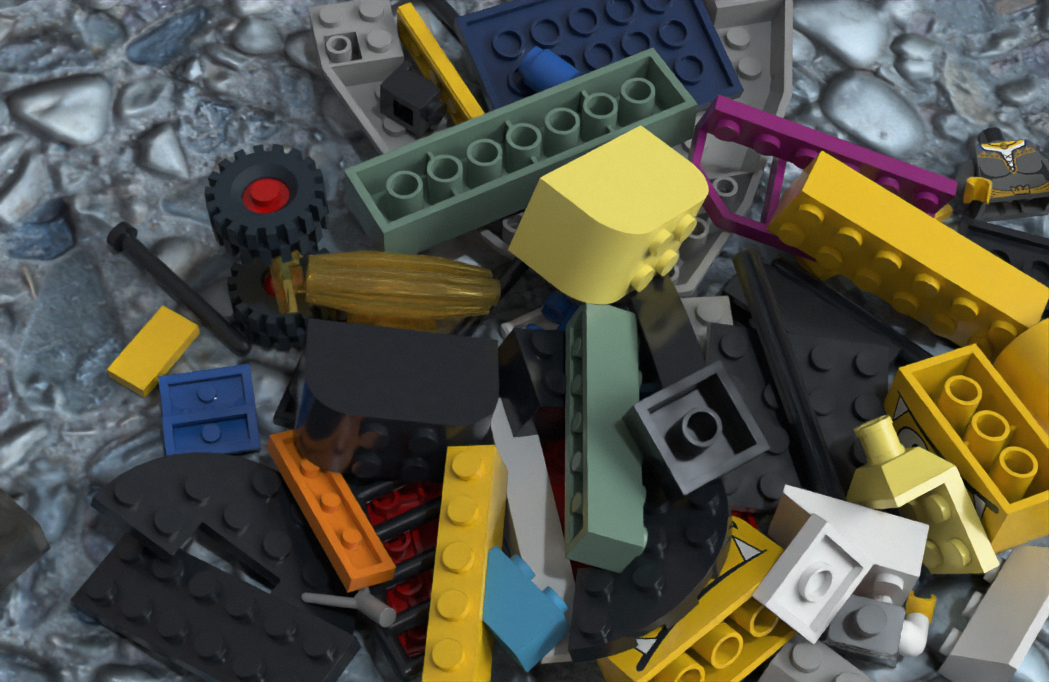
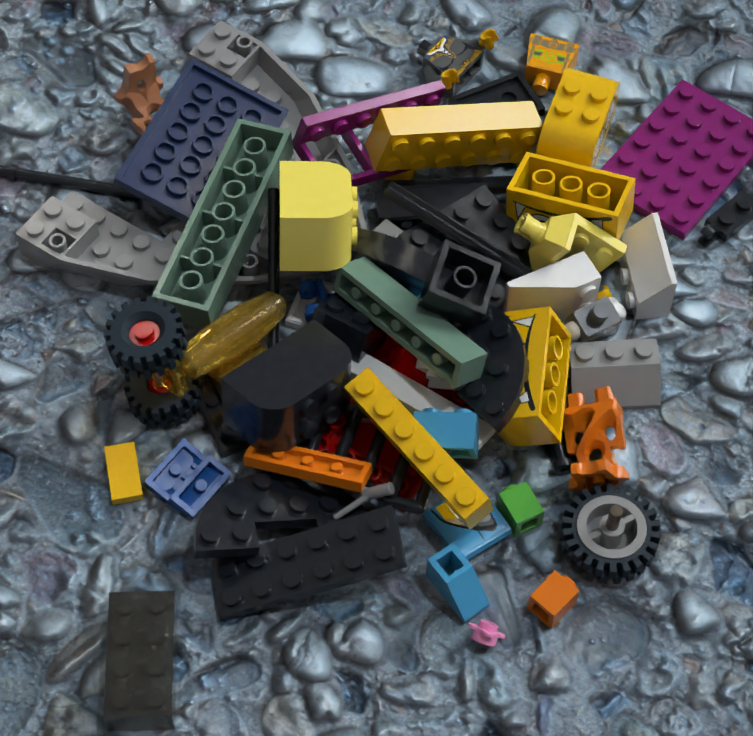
camera: 40 degrees left, 0 degrees up
black bar [107,221,252,356] -> none
black brick [380,61,447,136] -> none
yellow tile [397,2,485,125] -> none
blue brick [518,46,581,93] -> none
white tile [751,512,874,644] -> none

